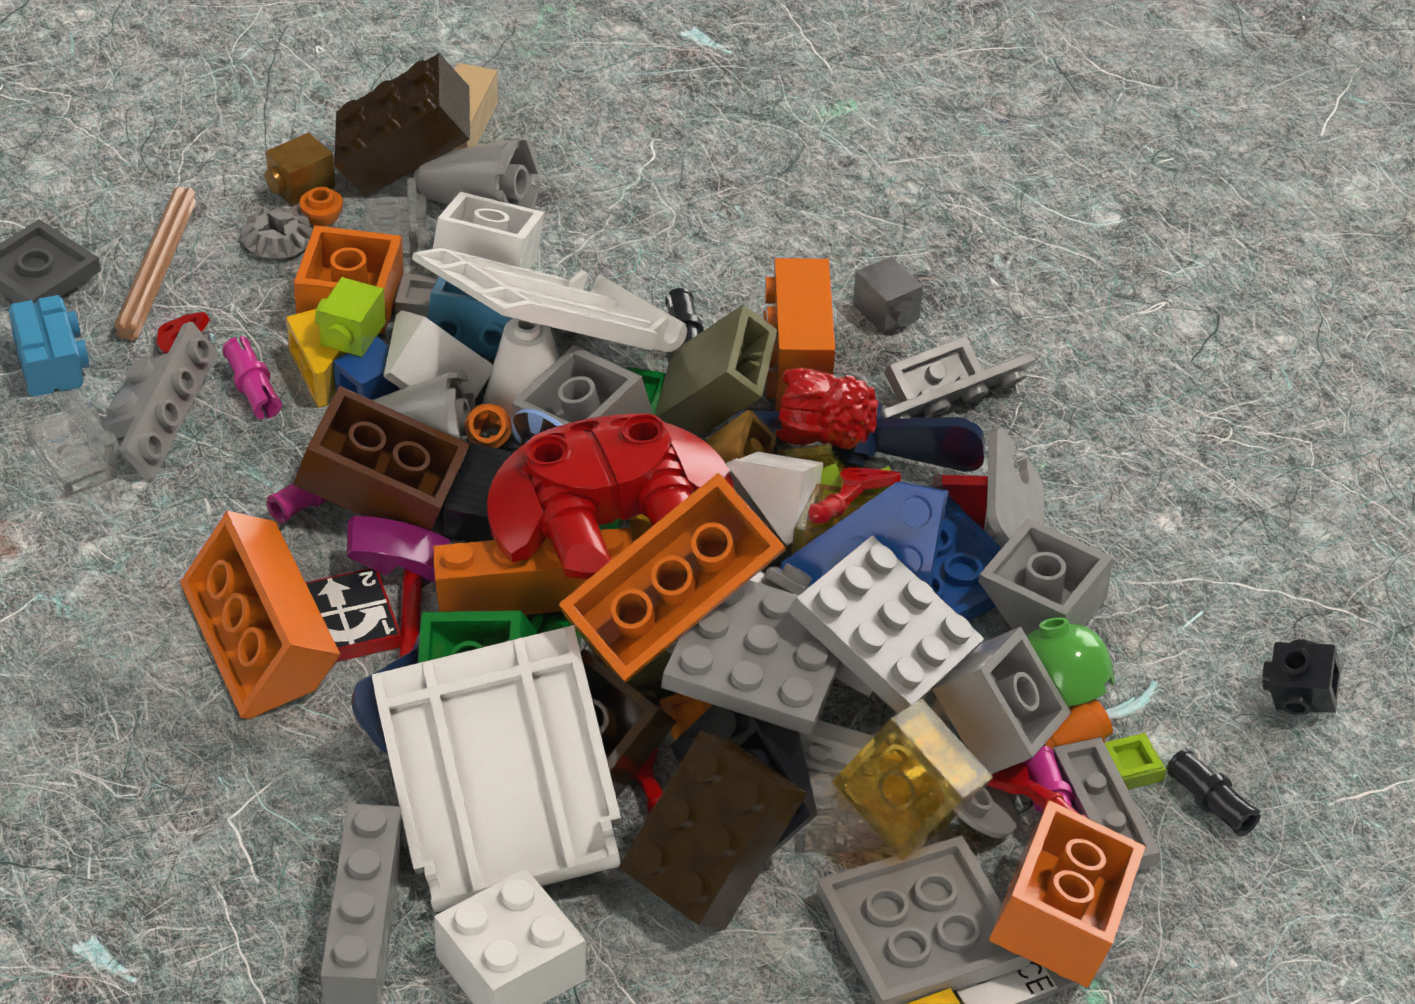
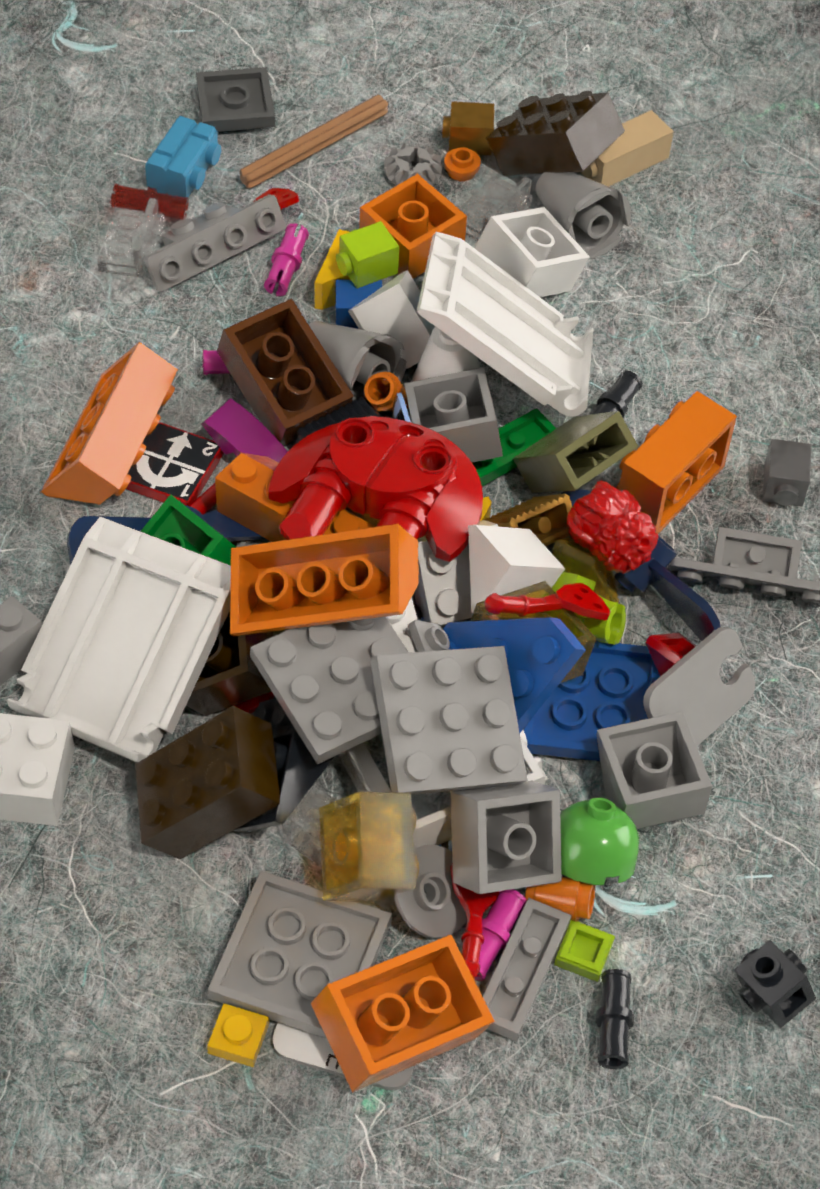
camera: 40 degrees right, 10 degrees up
none -> clear red pin [111,183,189,220]

